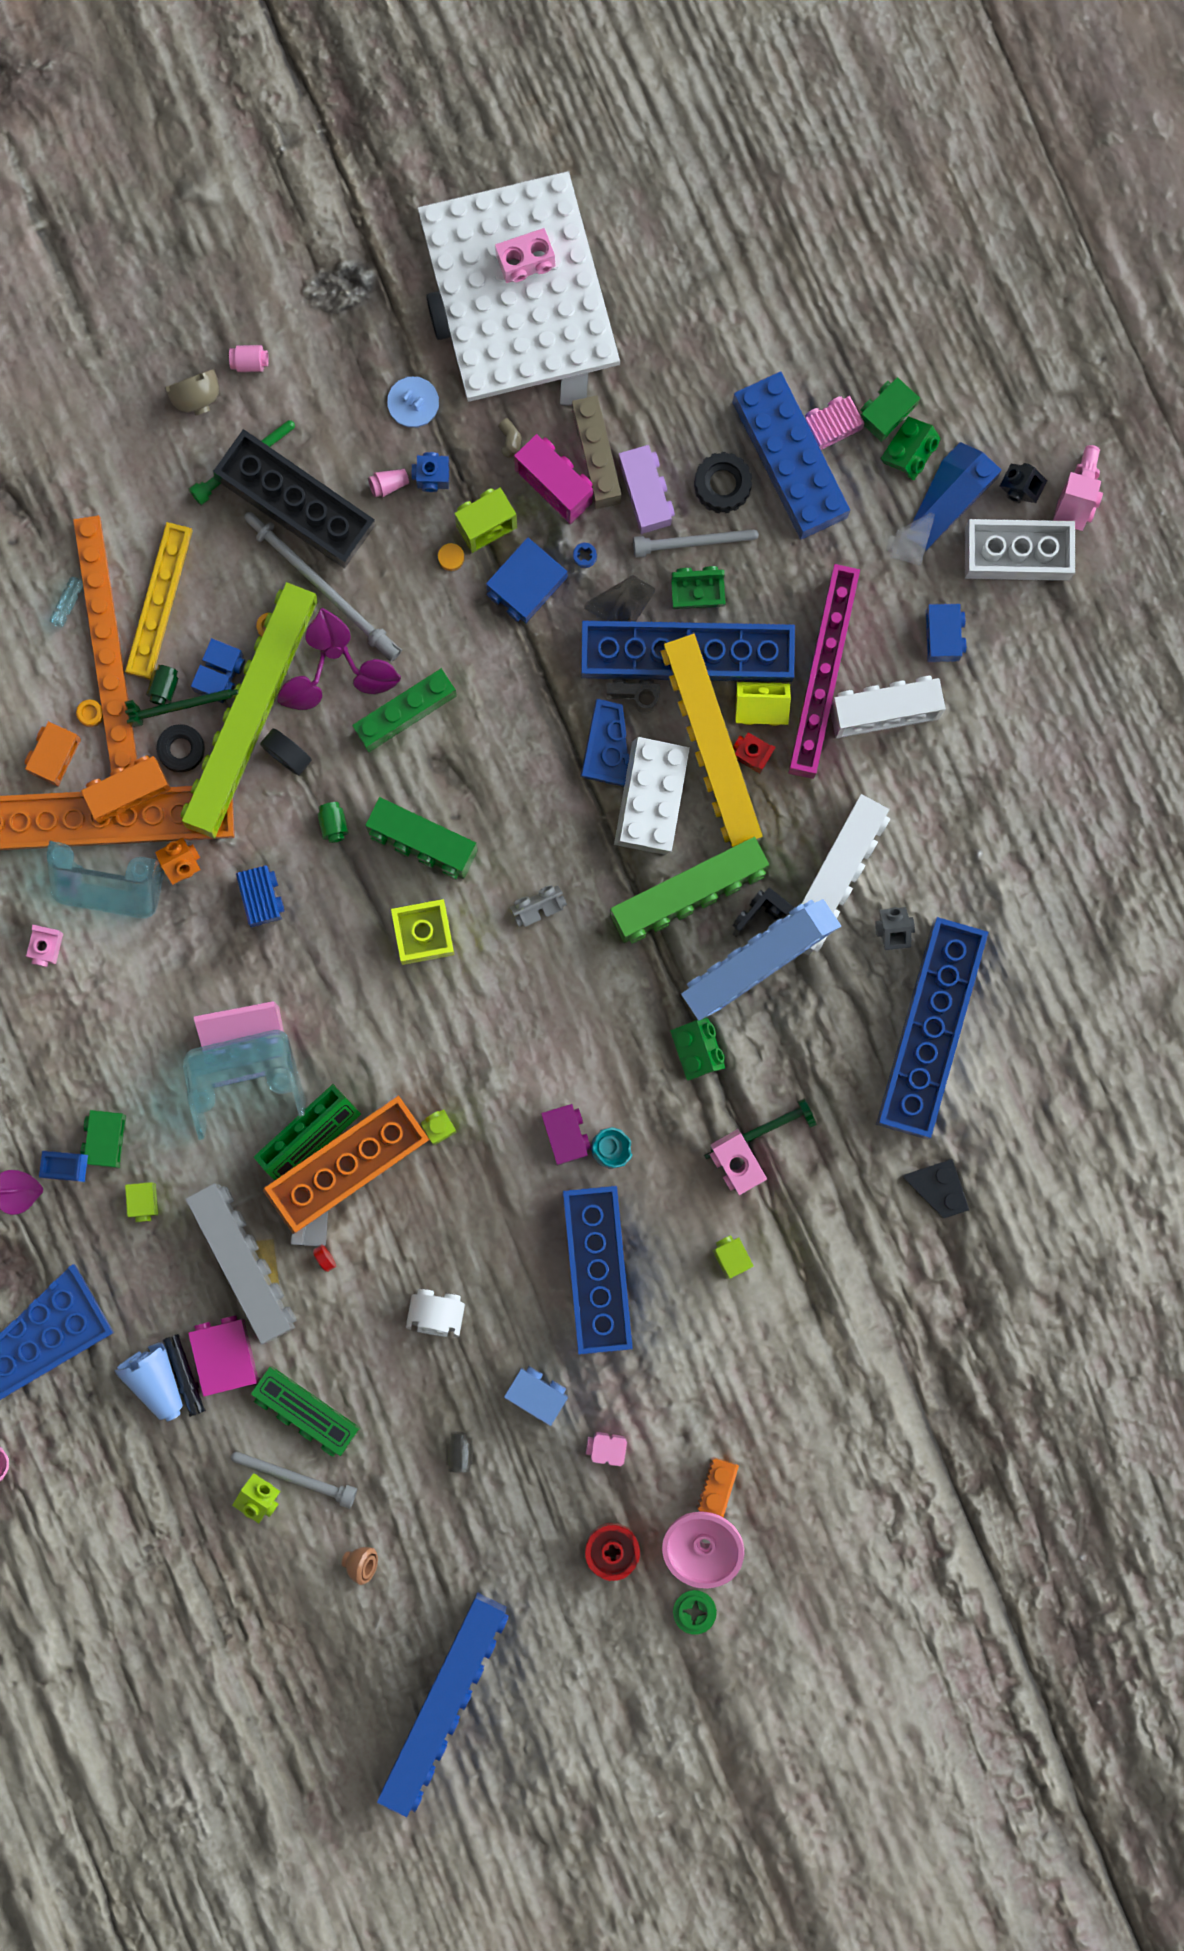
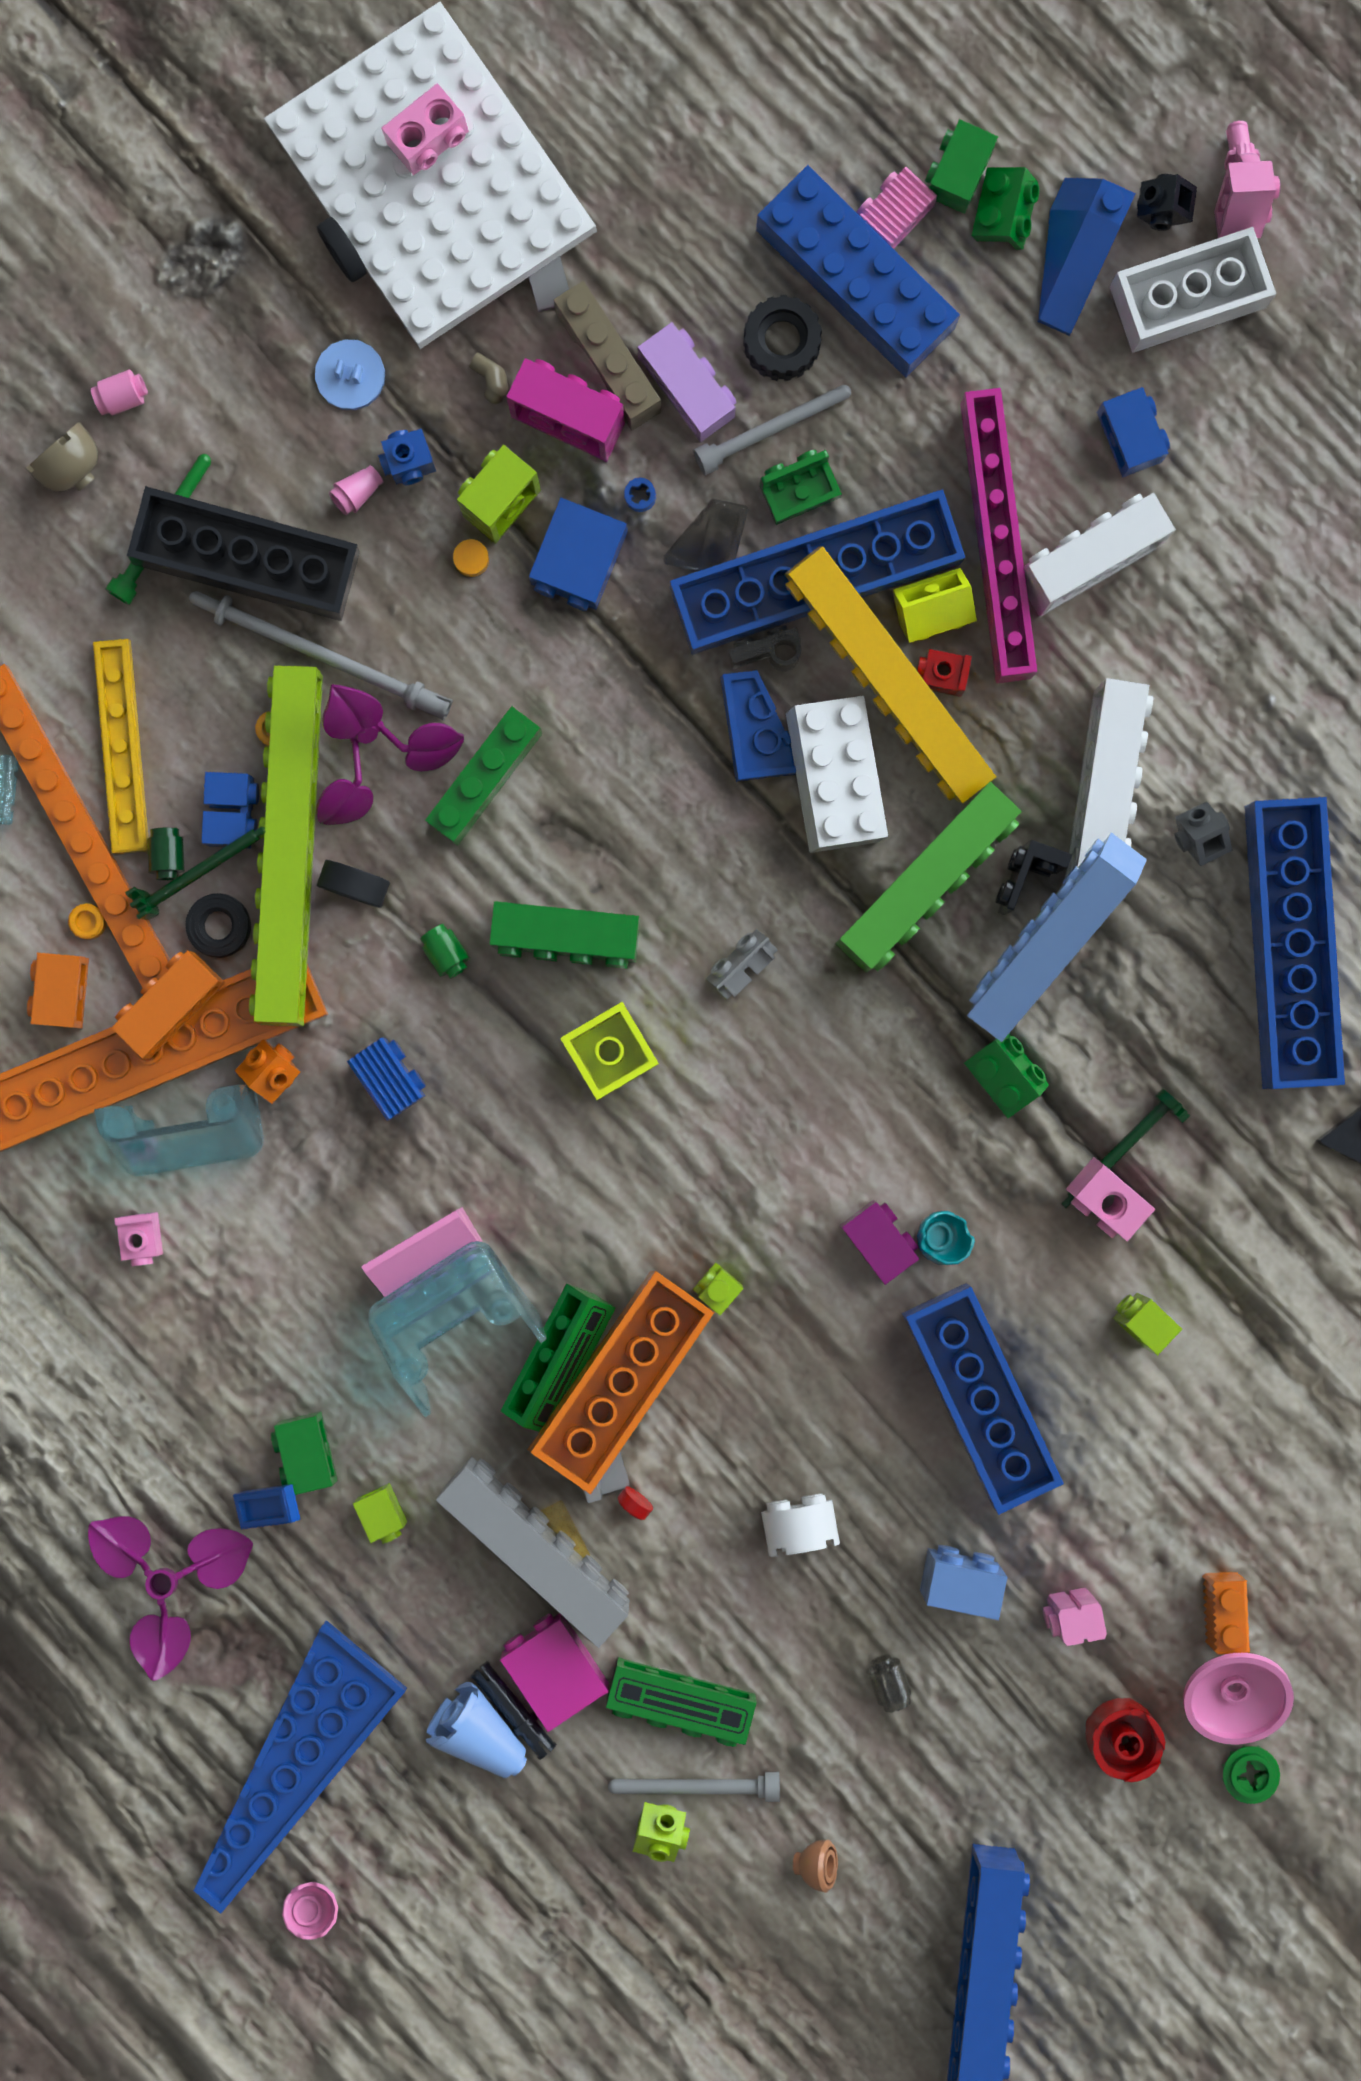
camera: 15 degrees left, 5 degrees up
clear slope [886,513,935,566] -> none

